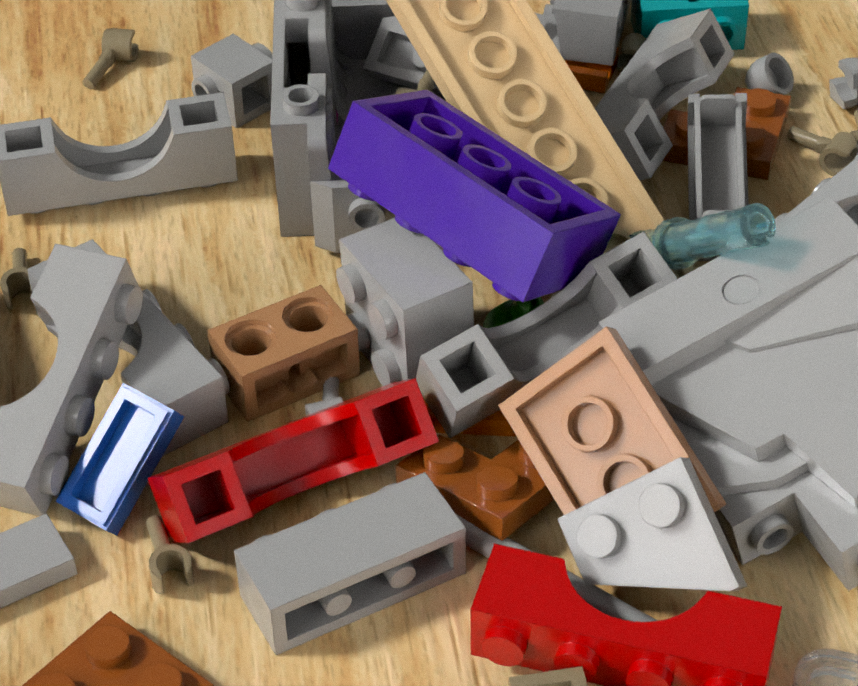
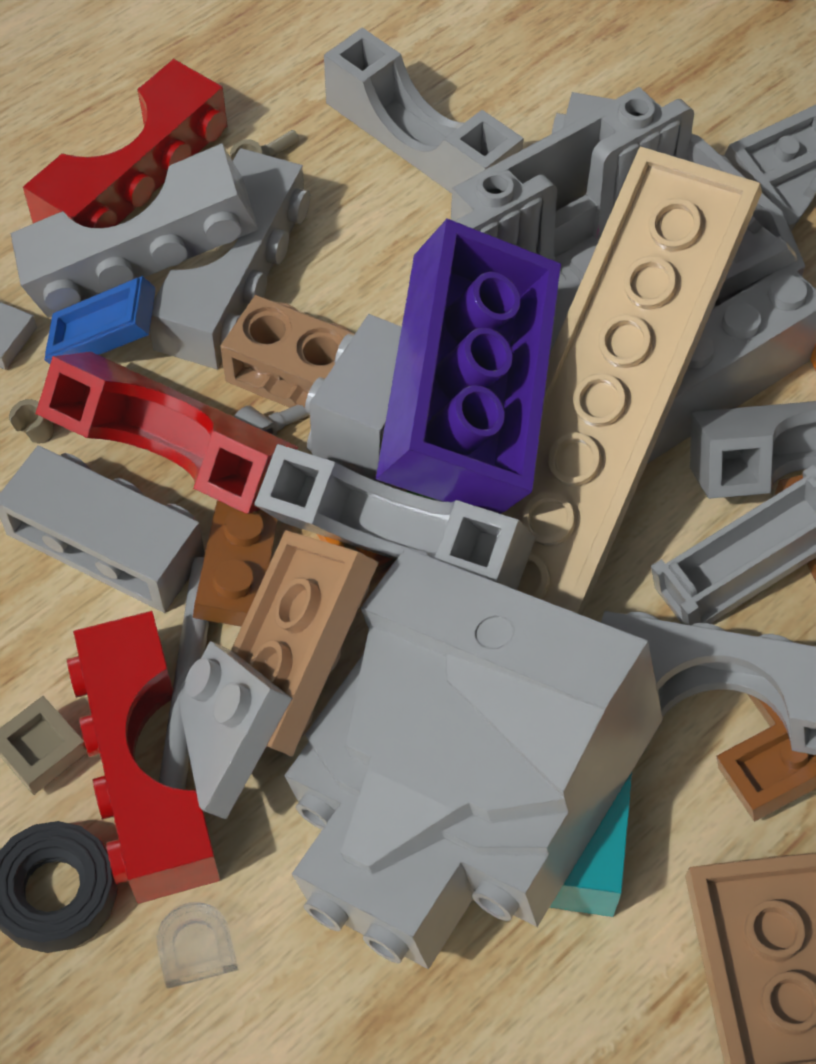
camera: 55 degrees right, 15 degrees up
dark tan hand [83,28,139,89] -> none
clear light blue pin [625,203,776,270] -> none

